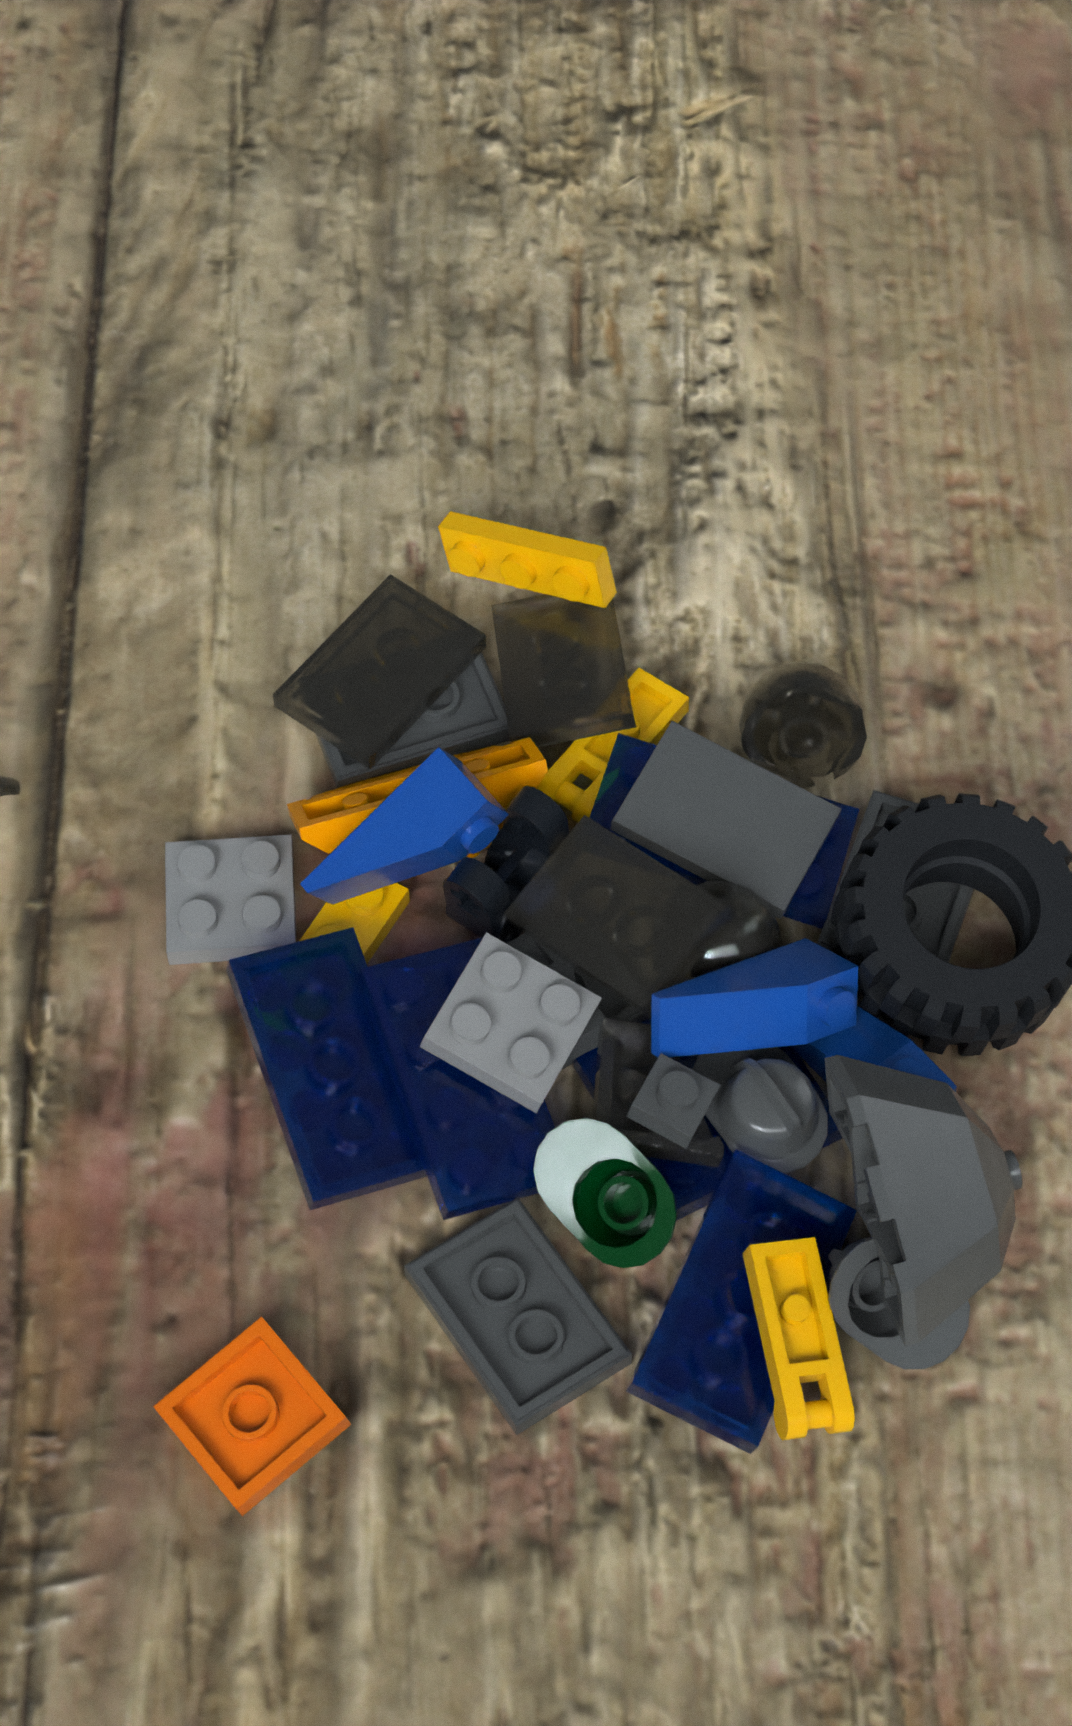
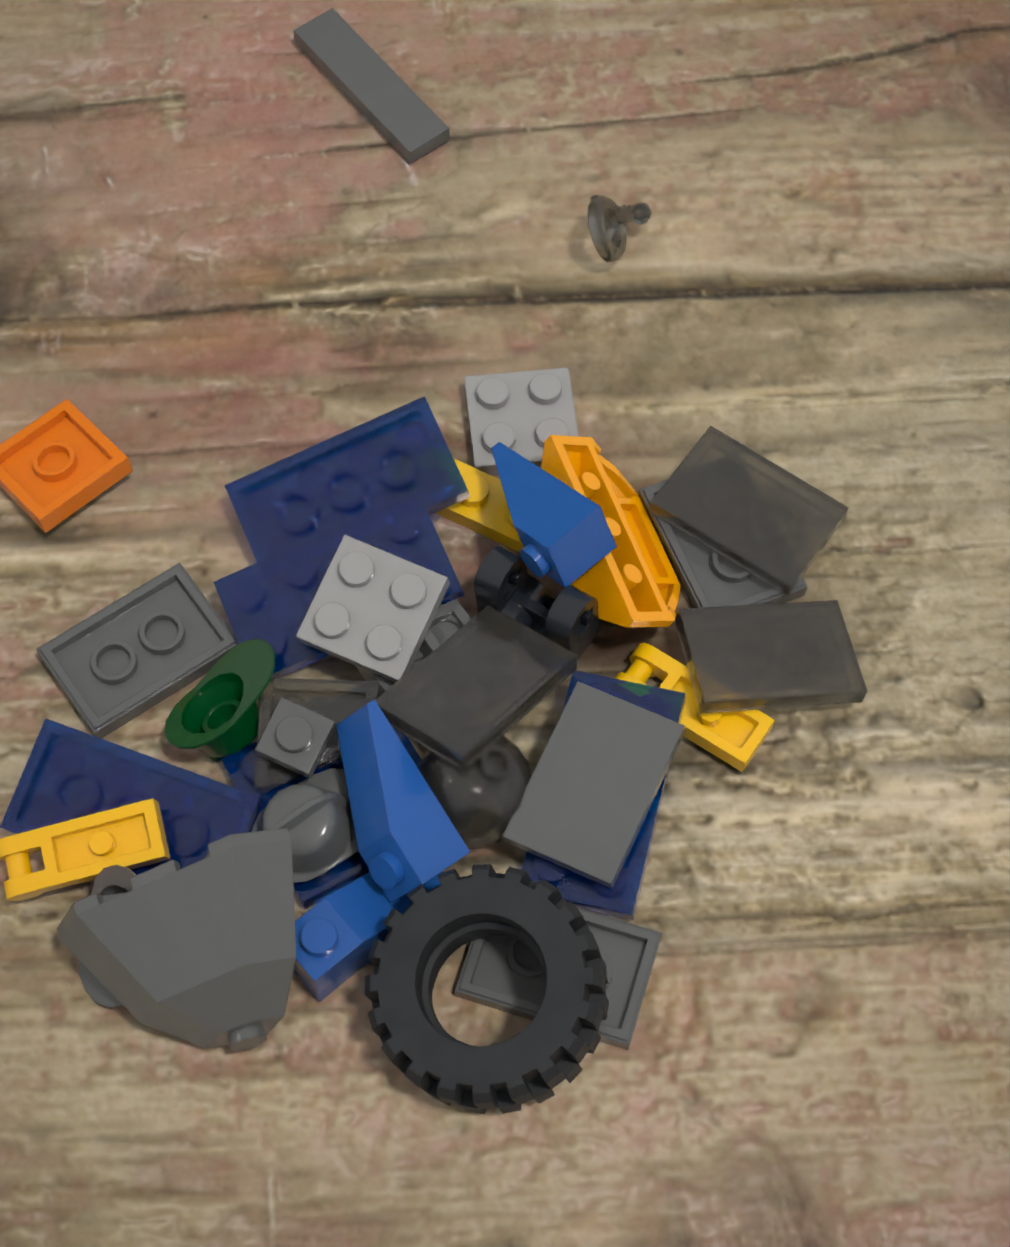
camera: 85 degrees right, 5 degrees up
yellow plate [438,511,617,608] -> none
clear smoke cylinder [739,661,867,788] -> none

